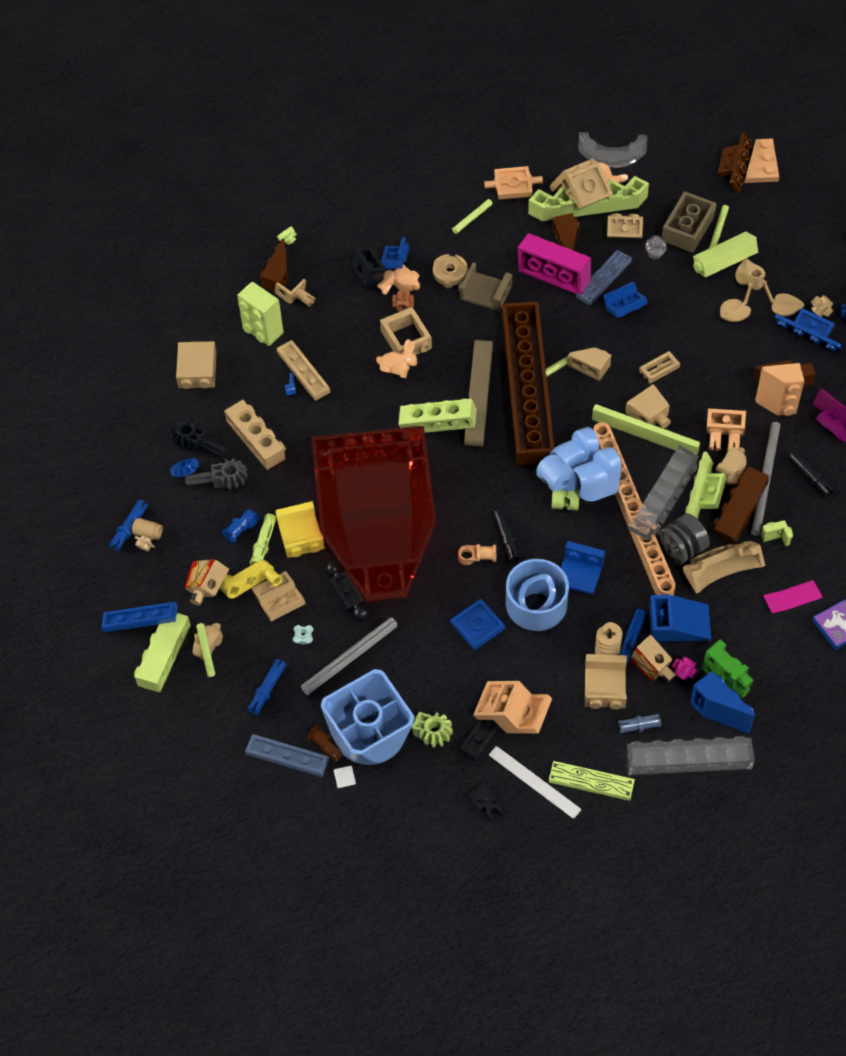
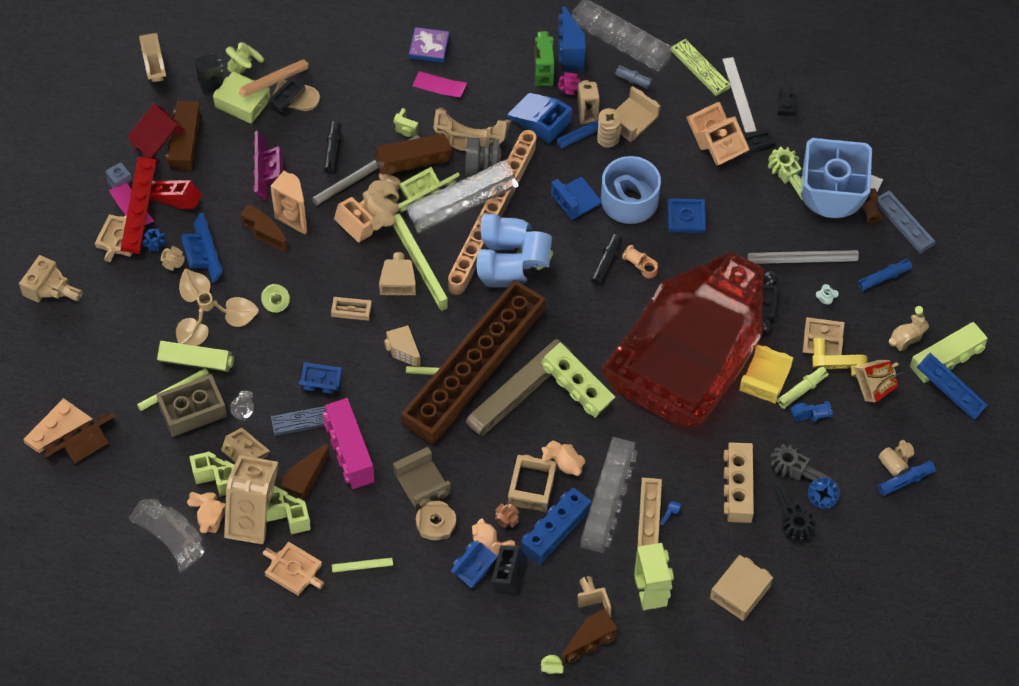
camera: 145 degrees left, 0 degrees up
none -> yellowish green plate [261,284,290,312]
none -> tan animal [364,191,399,230]
none -> blue brick [521,488,592,565]
none -> clear brick [581,437,638,553]

